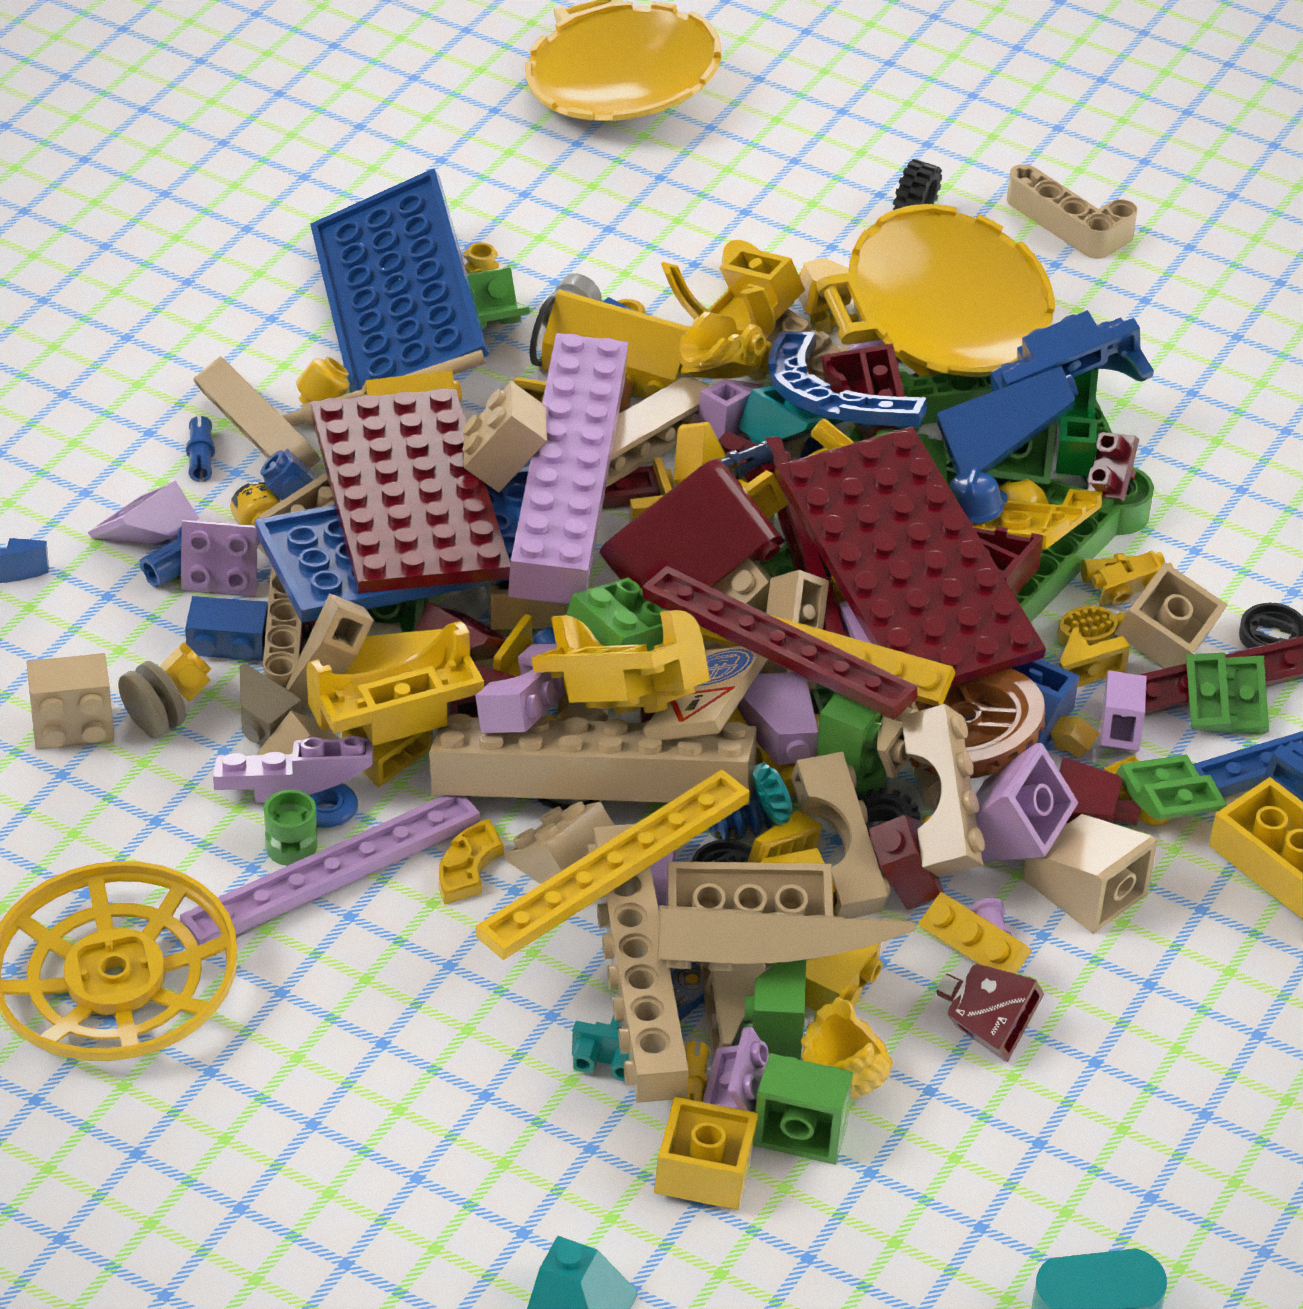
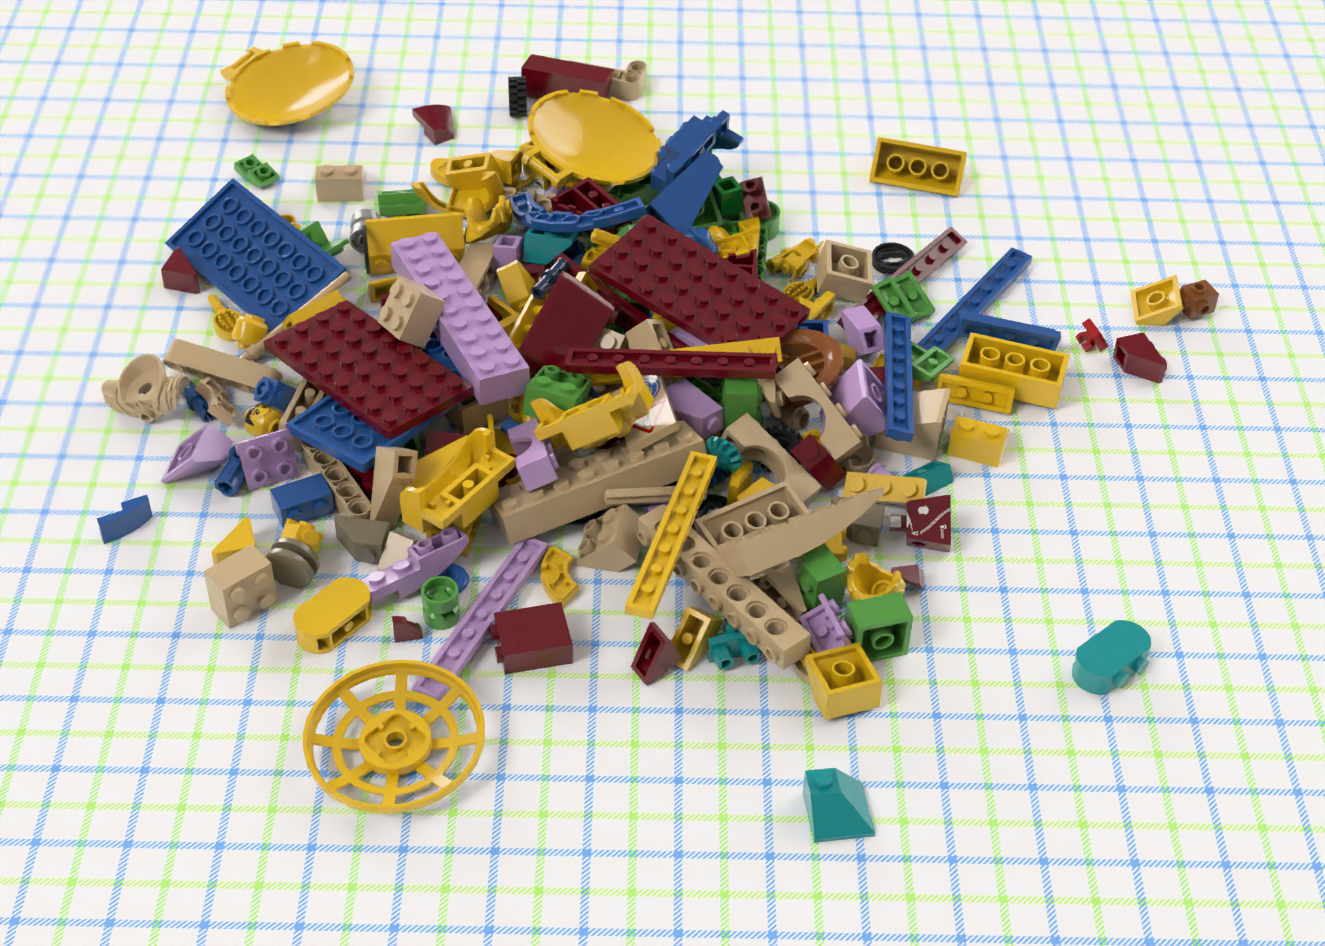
camera: 30 degrees left, 0 degrees up
none -> tan piece [101,353,190,423]
none -> dark red slope [161,247,200,294]
none -> tan tile [195,376,237,427]
none -> yellow piece [207,294,241,342]
none -> yellow slope [211,517,256,565]
none -> bright green slope [234,154,280,188]
none -> yellow brick [293,577,373,654]
none -> tan slope [315,164,366,202]
none -> bright green slope [377,189,426,217]
none -> dark red tile [392,616,423,643]
none -> dark red slope [412,104,454,145]
none -> dark red brick [489,602,573,674]
none -> dark red slope [521,54,614,99]
none -> tan axle [604,486,707,506]
none -> dark red slope [630,622,682,685]
none -> yellow slope [671,606,724,671]
none -> dark tan slope [831,495,886,547]
none -> tan hair [839,433,875,473]
none -> blue plate [884,312,914,442]
none -> slope [891,564,924,590]
none -> teal slope [902,460,954,496]
none -> yellow plate [937,372,1016,414]
none -> yellow slope [947,416,1010,468]

